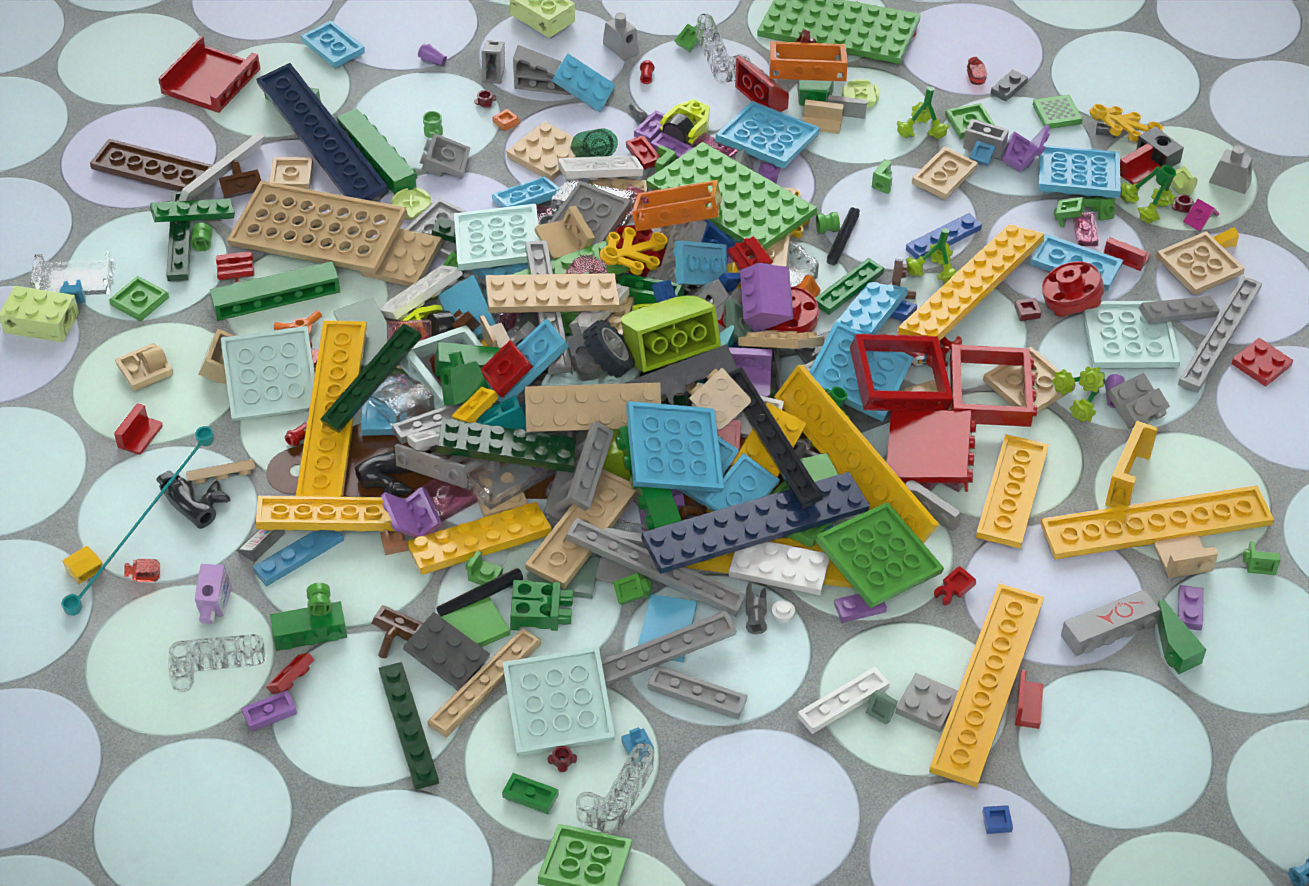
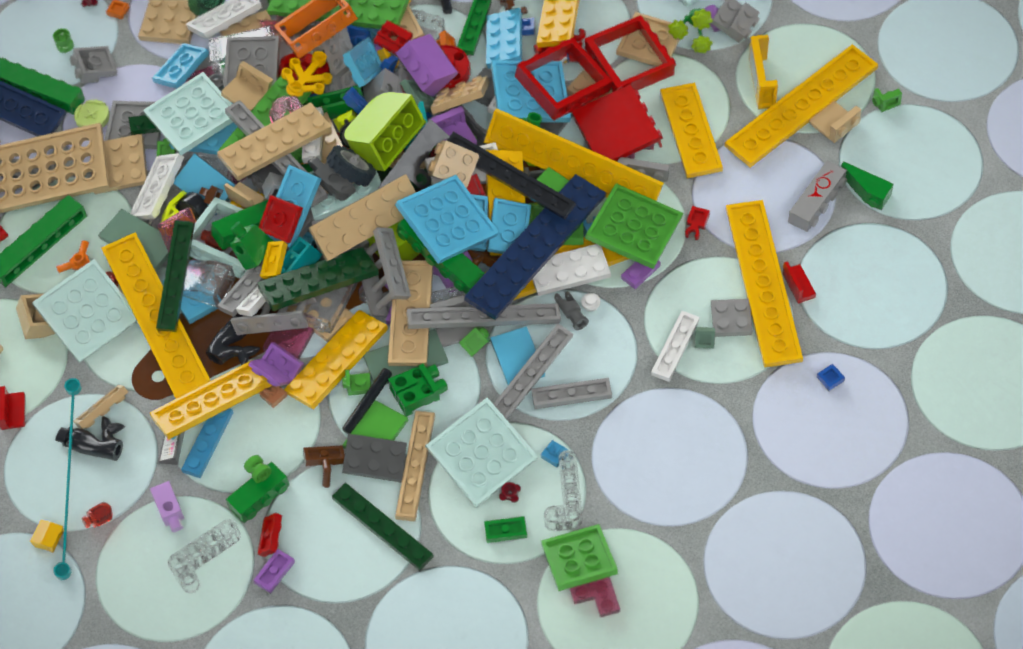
camera: 25 degrees left, 10 degrees up
red pin [284,422,307,447] -> none
medium lavender plate [1178,585,1204,631] -> none

